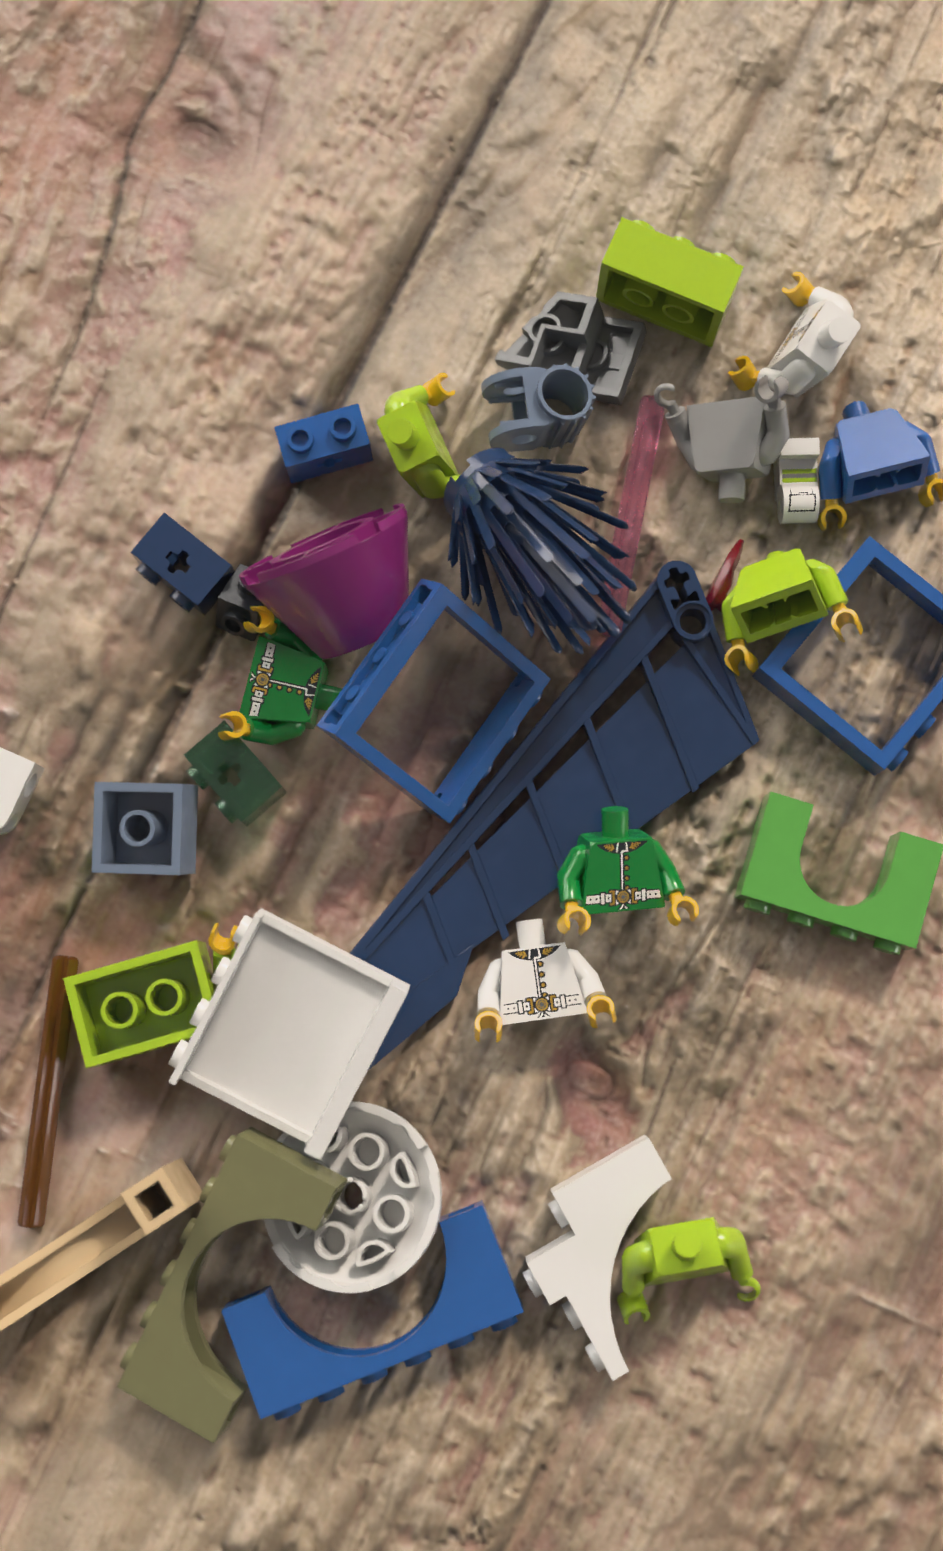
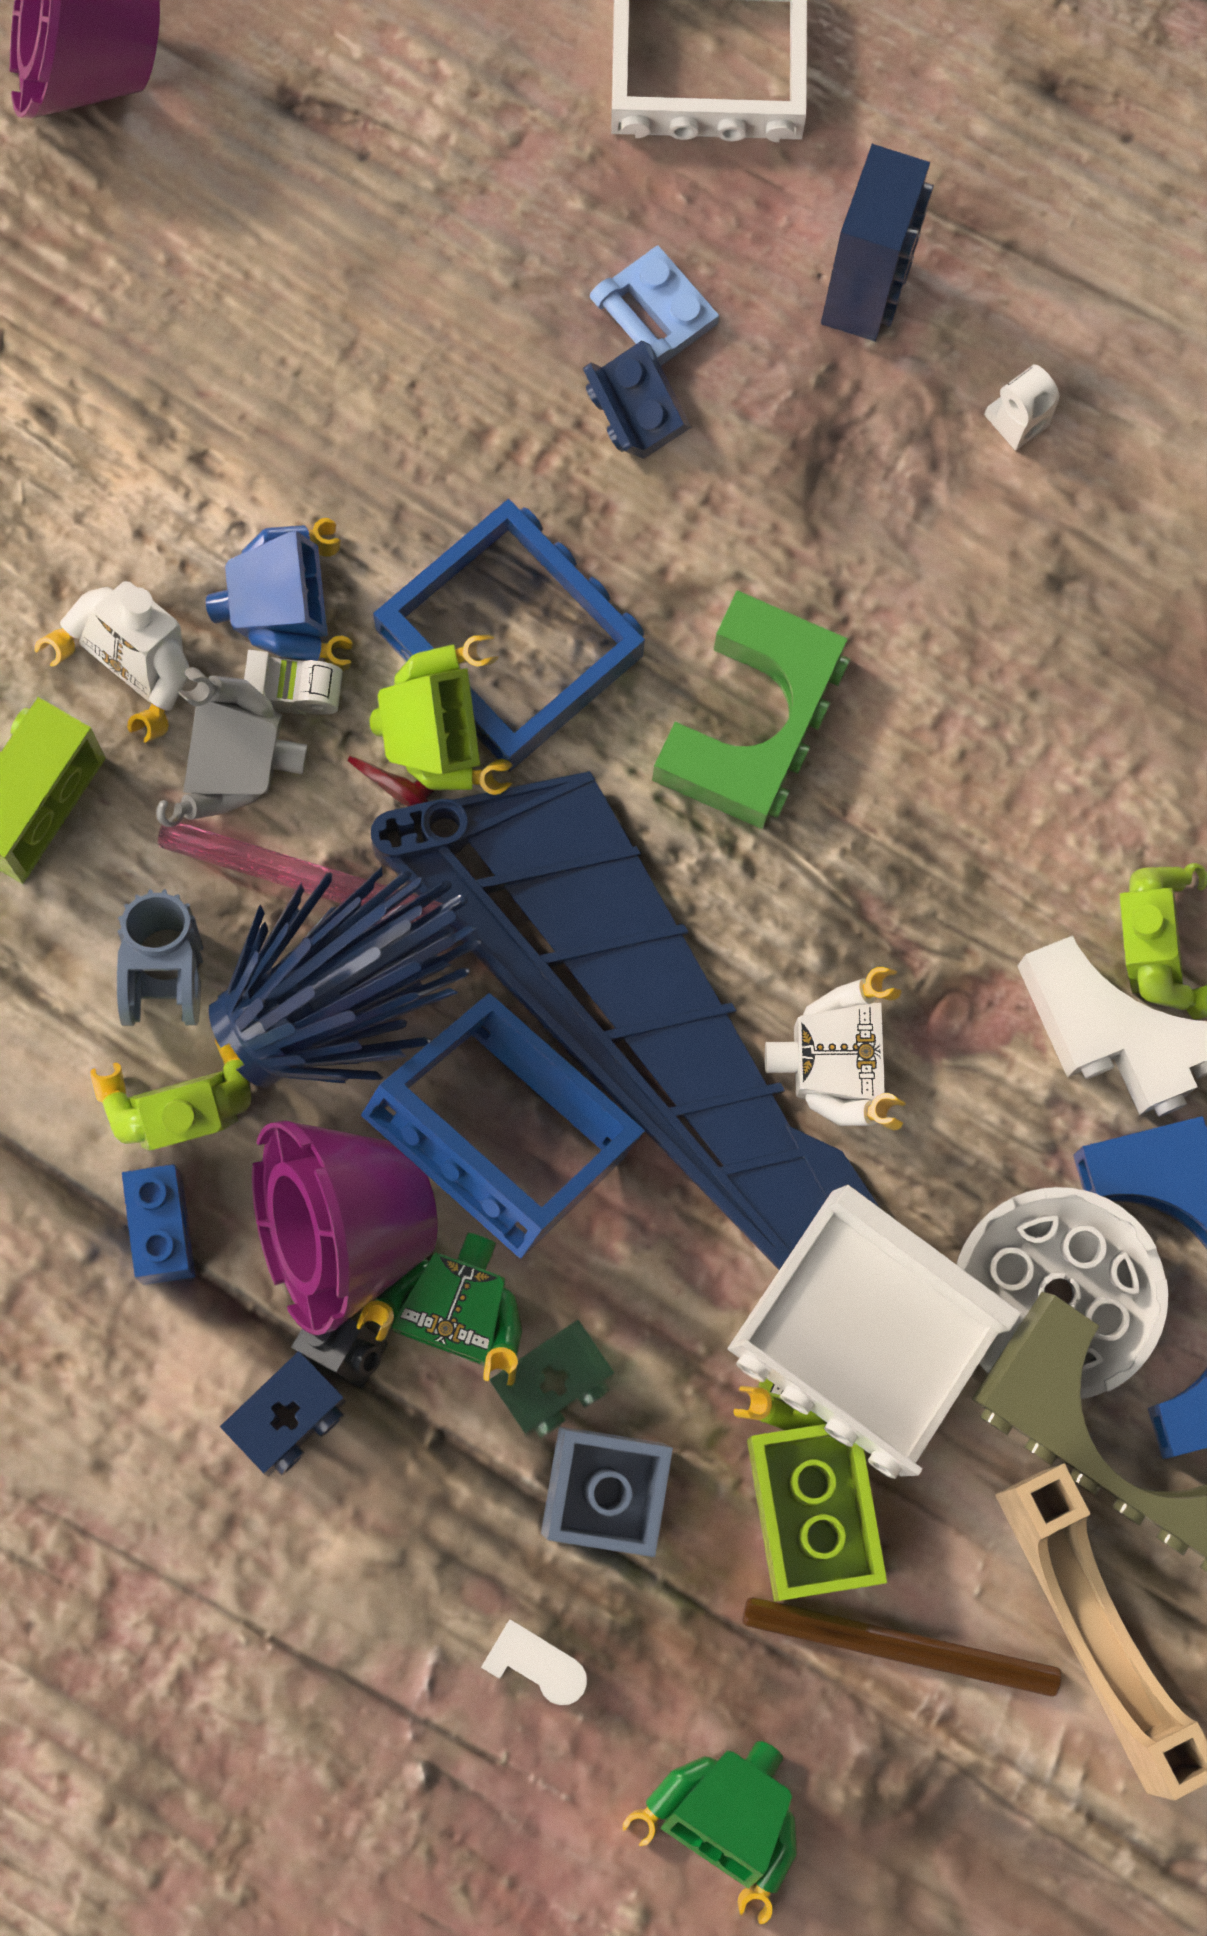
camera: 90 degrees left, 5 degrees down
dark grey slope [495,291,647,406] -> none
green torso [557,806,699,936] -> none

